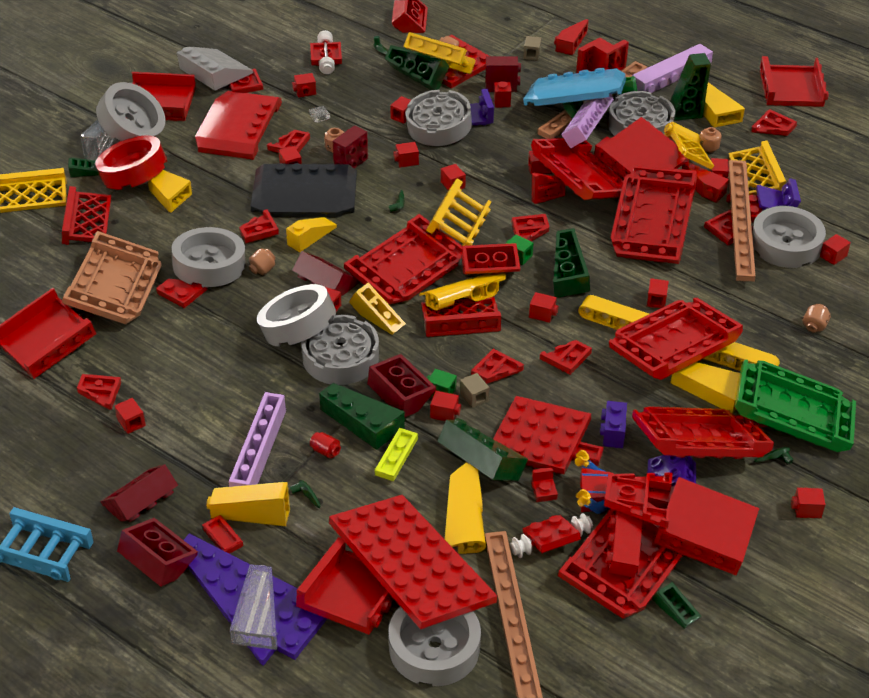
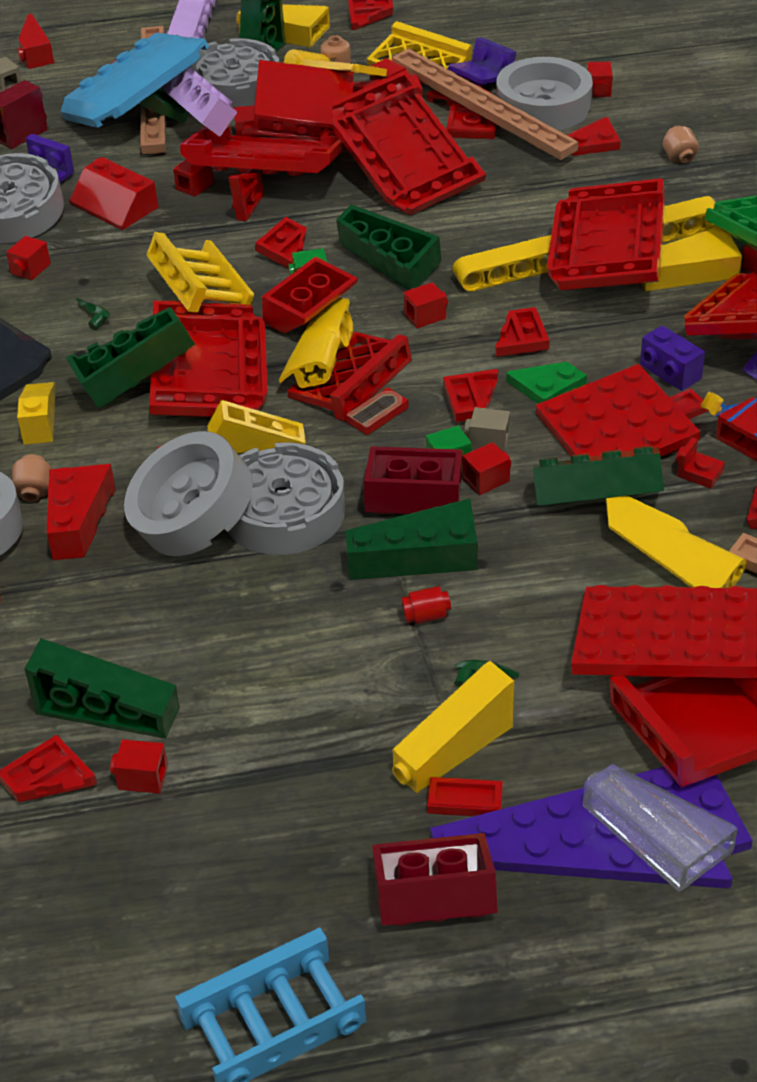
camera: 45 degrees left, 0 degrees up
dark red slope [100,464,178,522] -> none
lavender brick [229,392,286,487] -> none
slope [292,251,360,296] -> none
neon yellow plate [375,428,418,481] -> none
red brick [441,164,466,190] -> none
red brick [494,81,511,108] -> none
red bracket [576,38,629,73] -> none
red brick [646,278,669,308] -> none
none -> dark green wedge [24,638,180,739]
none -> red wedge [47,463,116,560]
none -> dark green wedge [65,307,196,408]
none -> red slope [69,157,159,230]
none -> tile [346,387,409,435]
none -> green wing [506,362,587,404]
none -> red wing [567,117,621,156]

